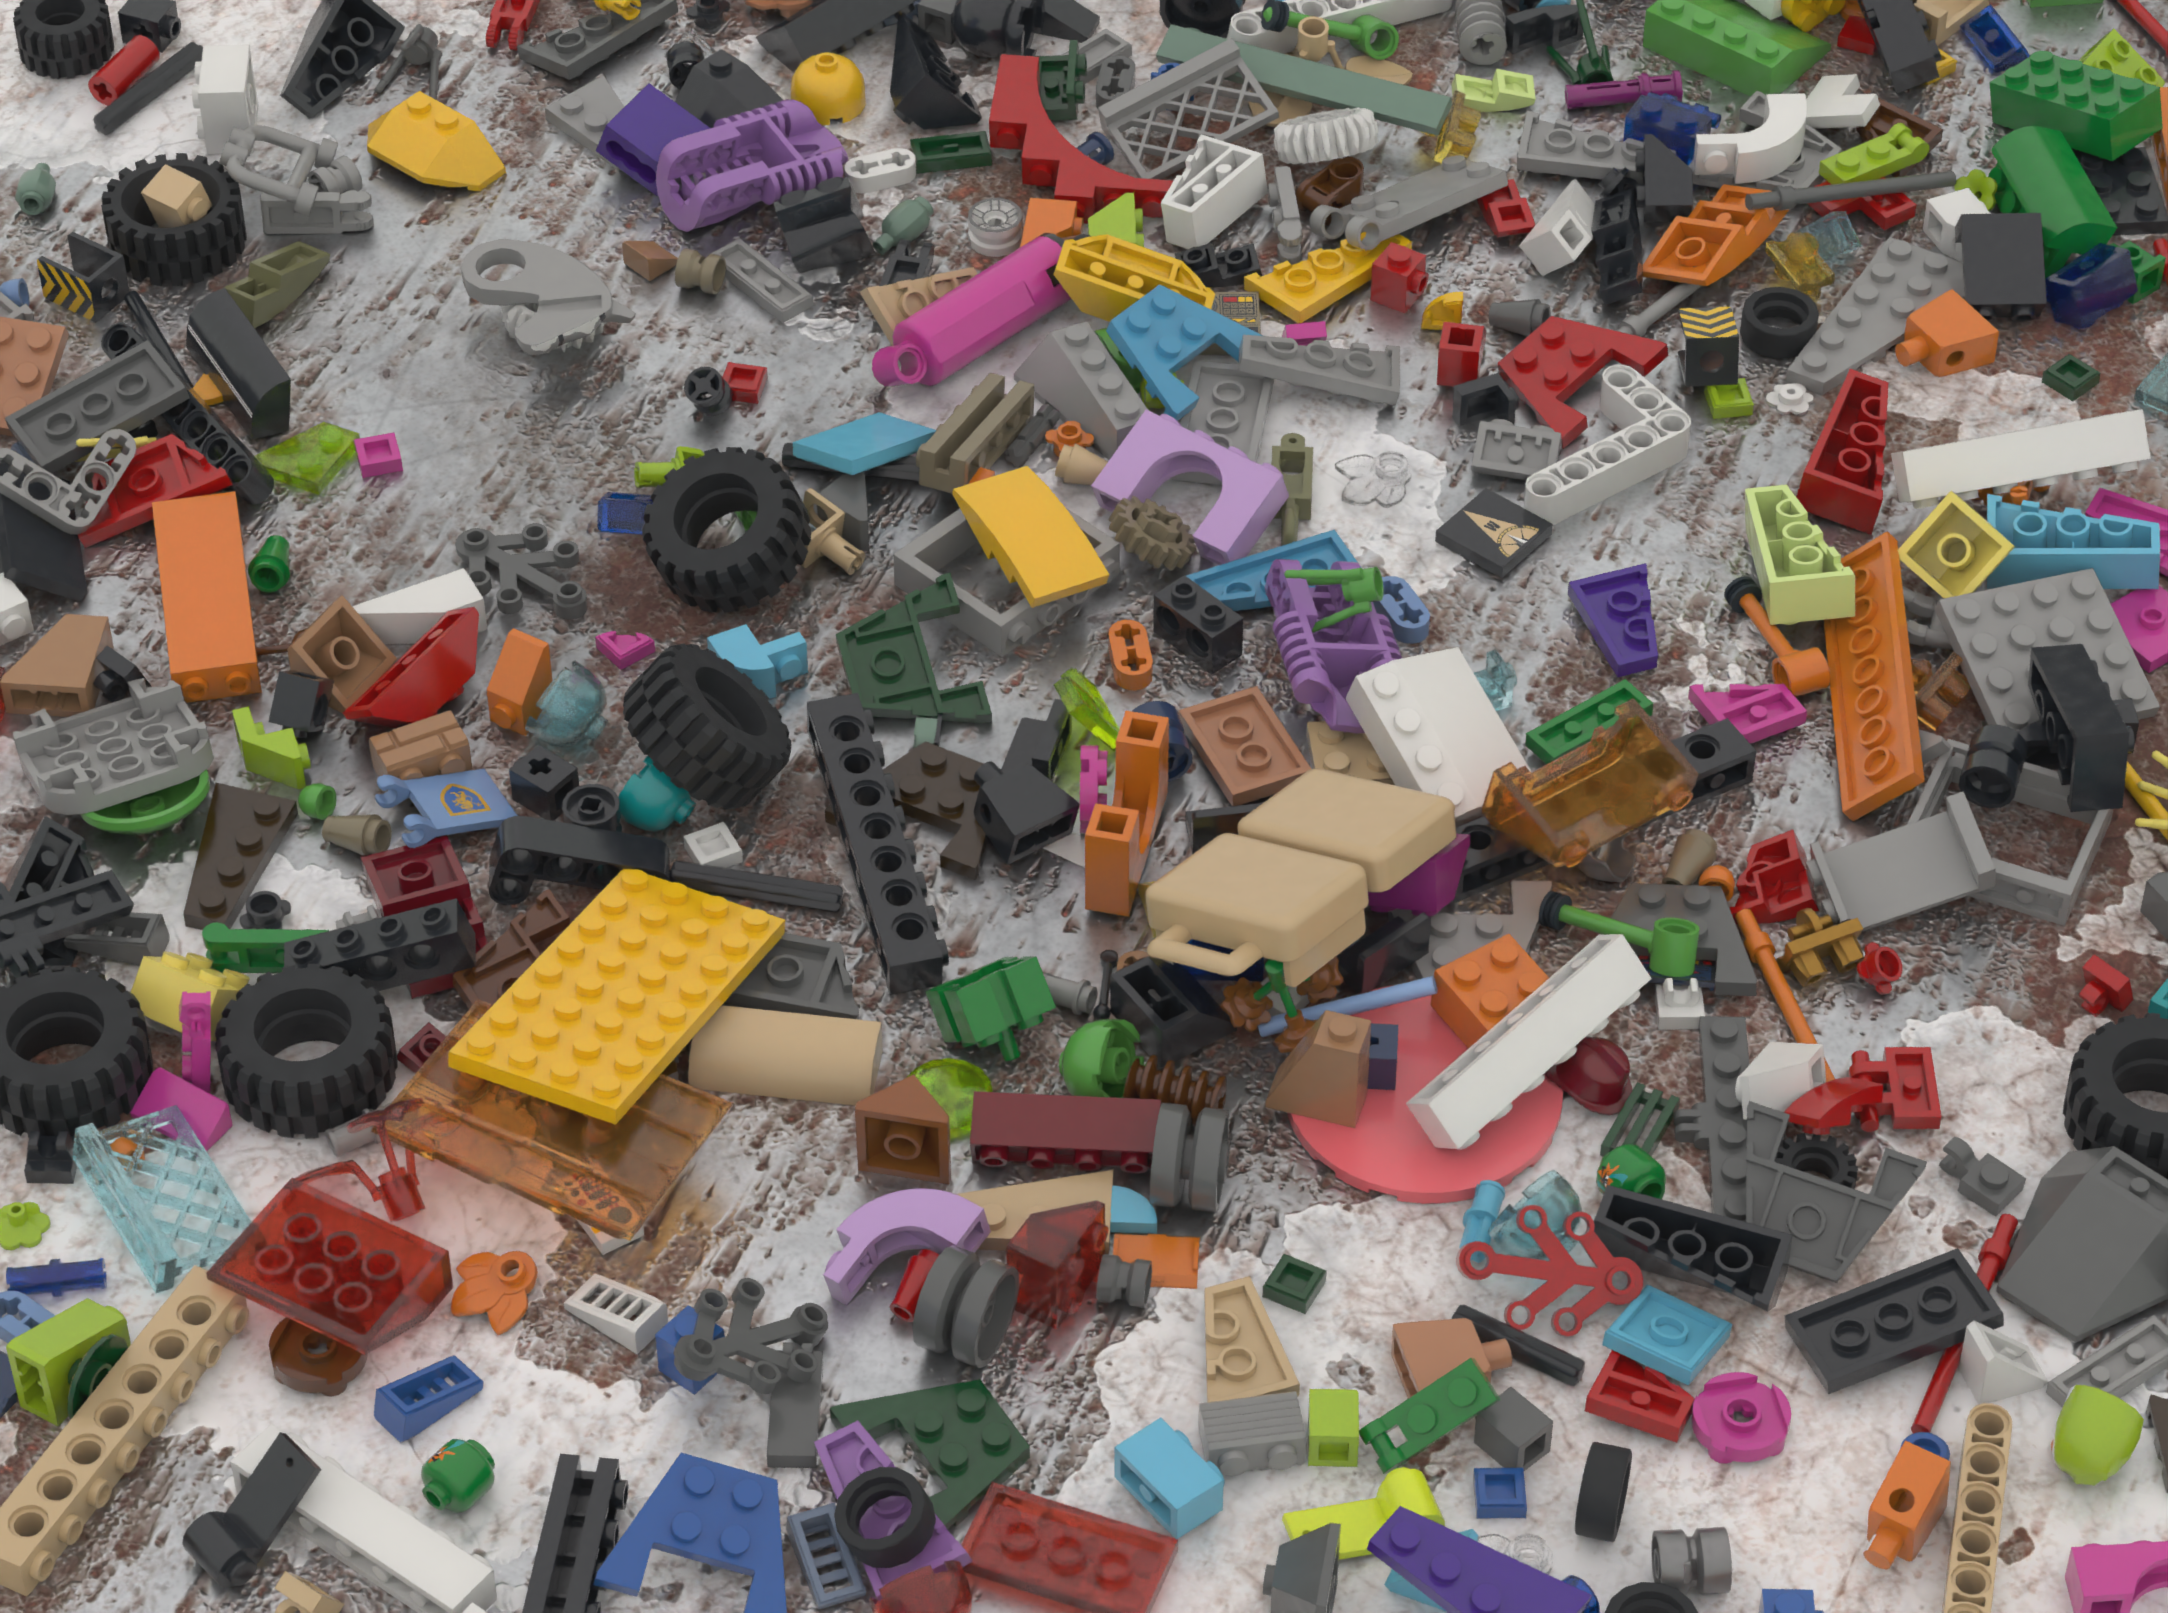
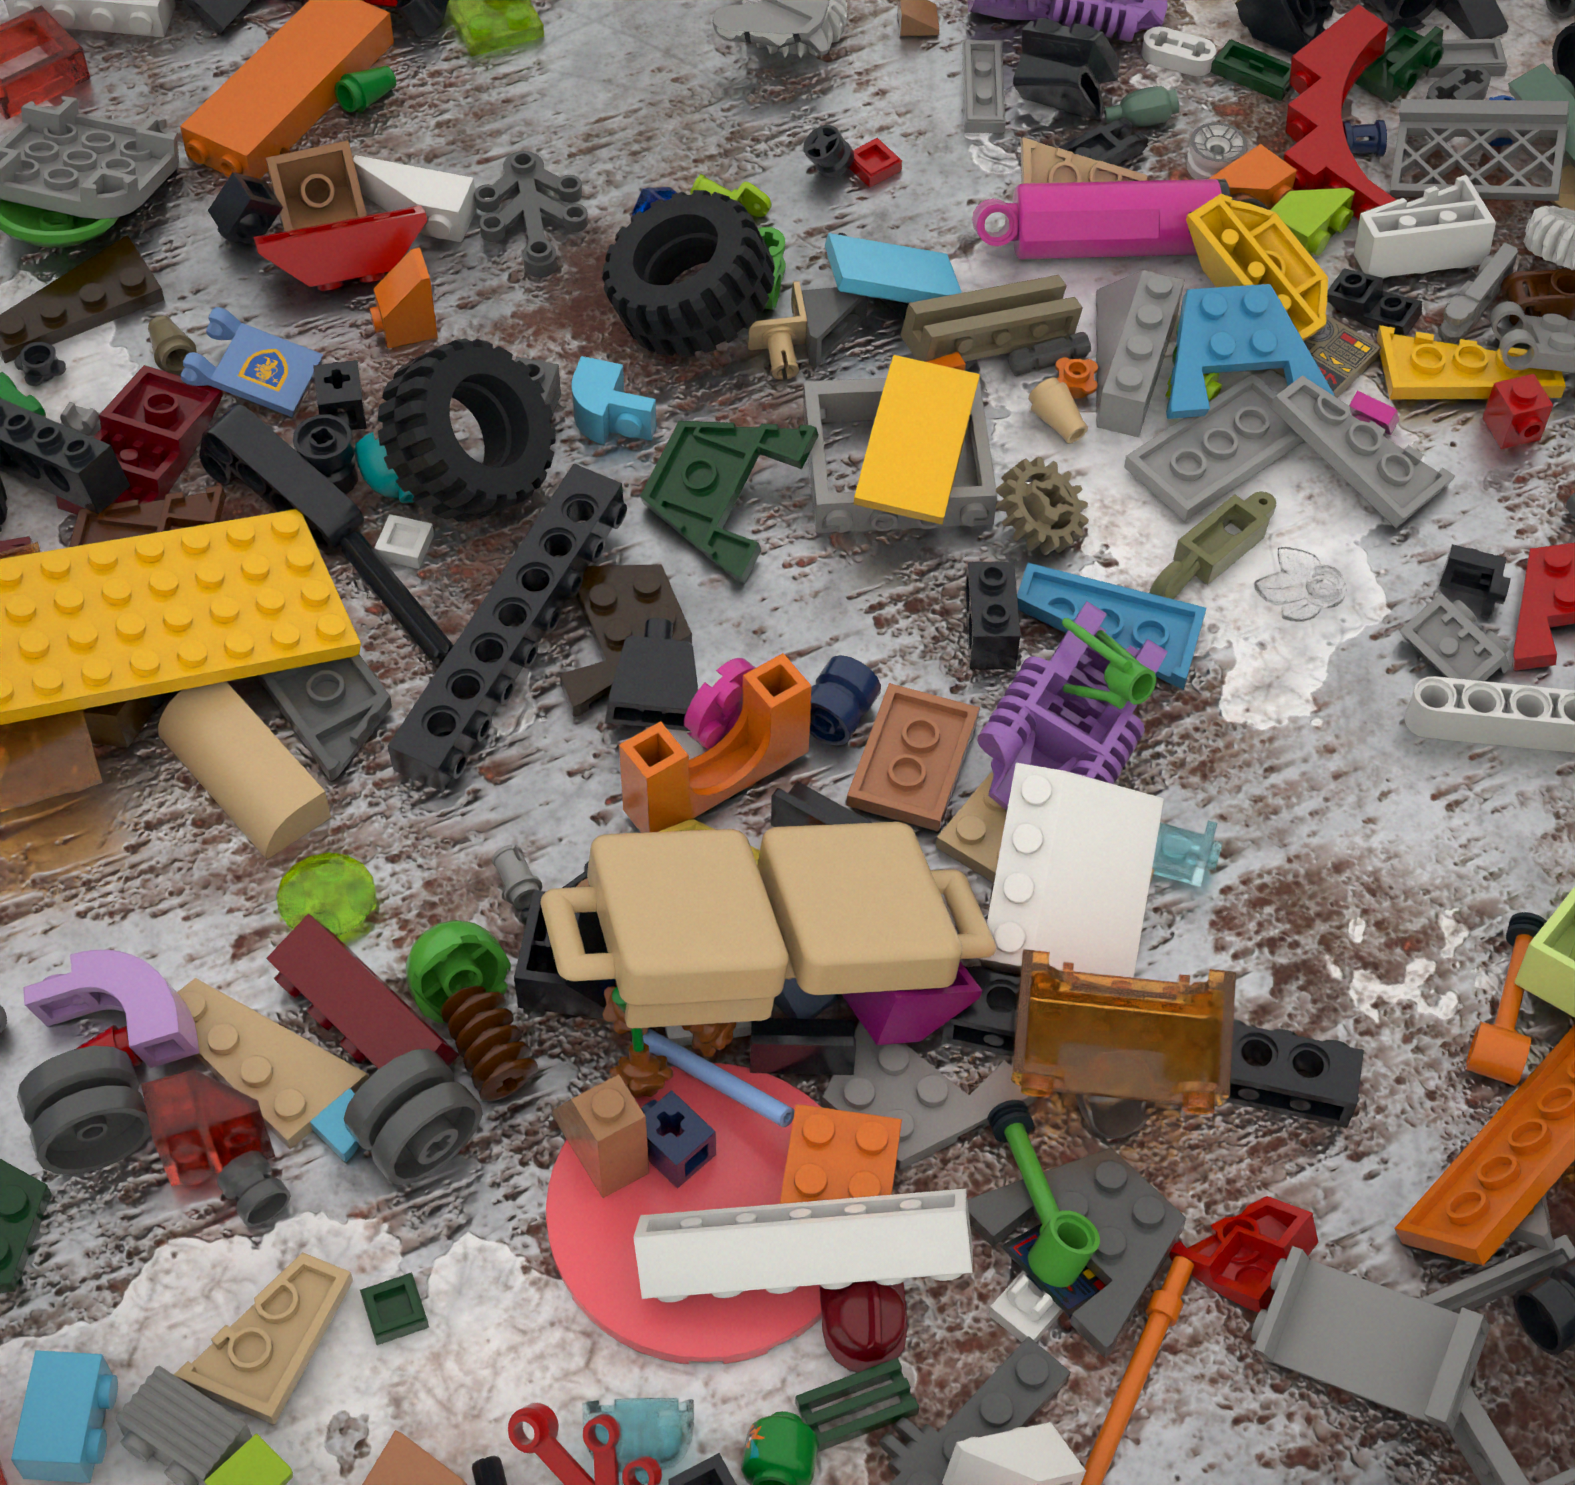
camera: 40 degrees right, 10 degrees up
medium nougat slope [0,614,114,717] -> none
black tile [93,646,152,703] -> none
lime slope [232,706,311,790] -> none
bright green hinge [298,783,337,820] -> none
dark pink tile [354,432,403,478] -> none
medium nougat brick [369,710,472,791] -> none
clear light blue cylinder [525,660,608,749] -> none
dark pink tile [595,631,655,670] -> none
dark tan wheel [675,248,726,295] -> none
dark orange slope [855,1074,951,1185] -> none
sand green piece [913,714,943,749] -> none
green brick [925,956,1056,1062] -> none
black panel [1001,698,1072,782] -> none
clear neon green tile [1053,667,1120,752] -> none
lavender arch [1091,409,1289,565] -> none
orange beam [1108,620,1153,691] -> none
orange piece [1113,1233,1200,1289] -> none
medium blue beam [1373,576,1430,644] -> none
yellow tile [1421,292,1463,330] -> none
black tile [1435,488,1553,578] -> none
red slope [1437,322,1487,387] -> none
medium azure axle [1459,1180,1505,1263] -> none
green plate [1525,679,1654,770] -> none
dark purple wing [1568,563,1658,678] -> none
dark tan cone [1662,829,1717,885] -> none
dark pink wing [1688,684,1807,744] -> none
orange hinge [1698,865,1735,902] -> none
pearl gold hips [1776,908,1864,987] -> none
red plate [1857,942,1903,995] -> none

